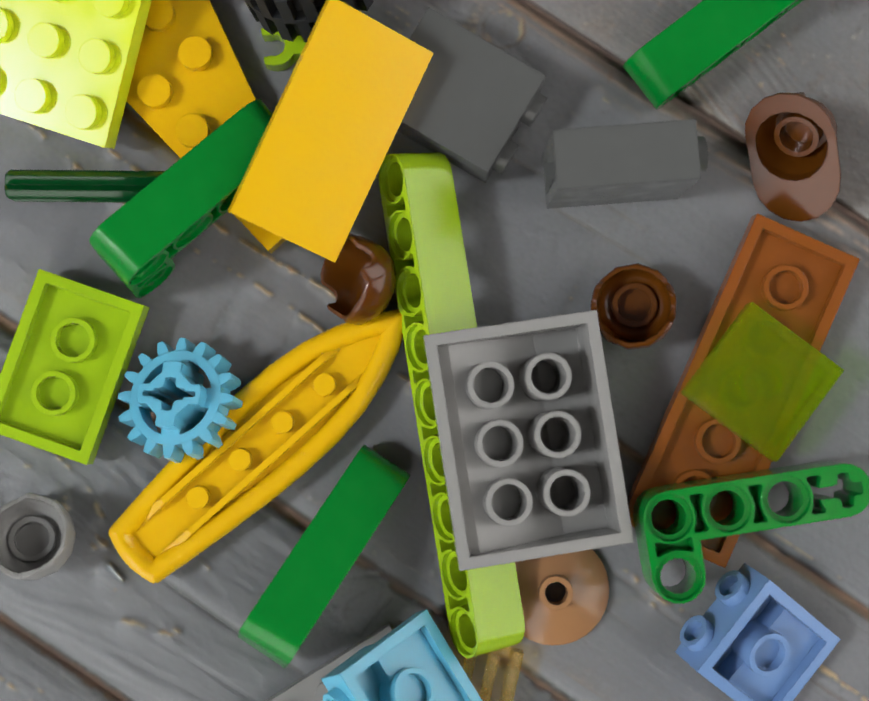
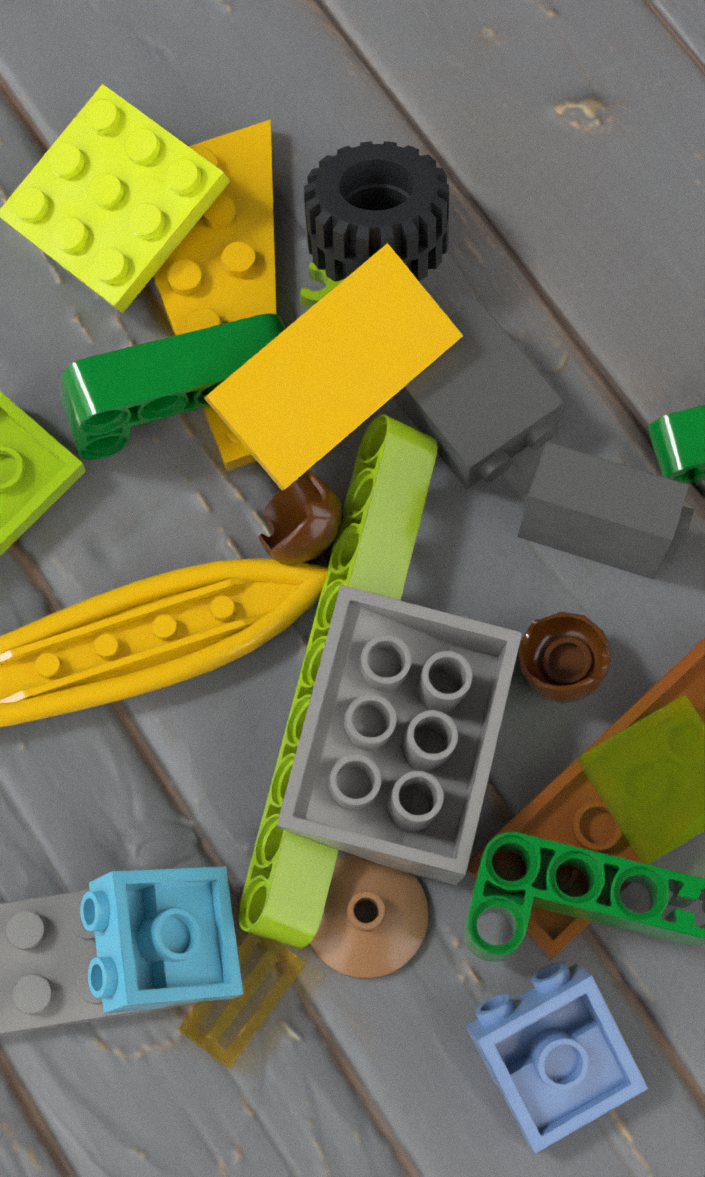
camera: 20 degrees right, 15 degrees down
dark green axle [4,170,164,203] -> none
medium azure gear [118,338,243,463] -> none
green beam [238,445,411,668] -> none

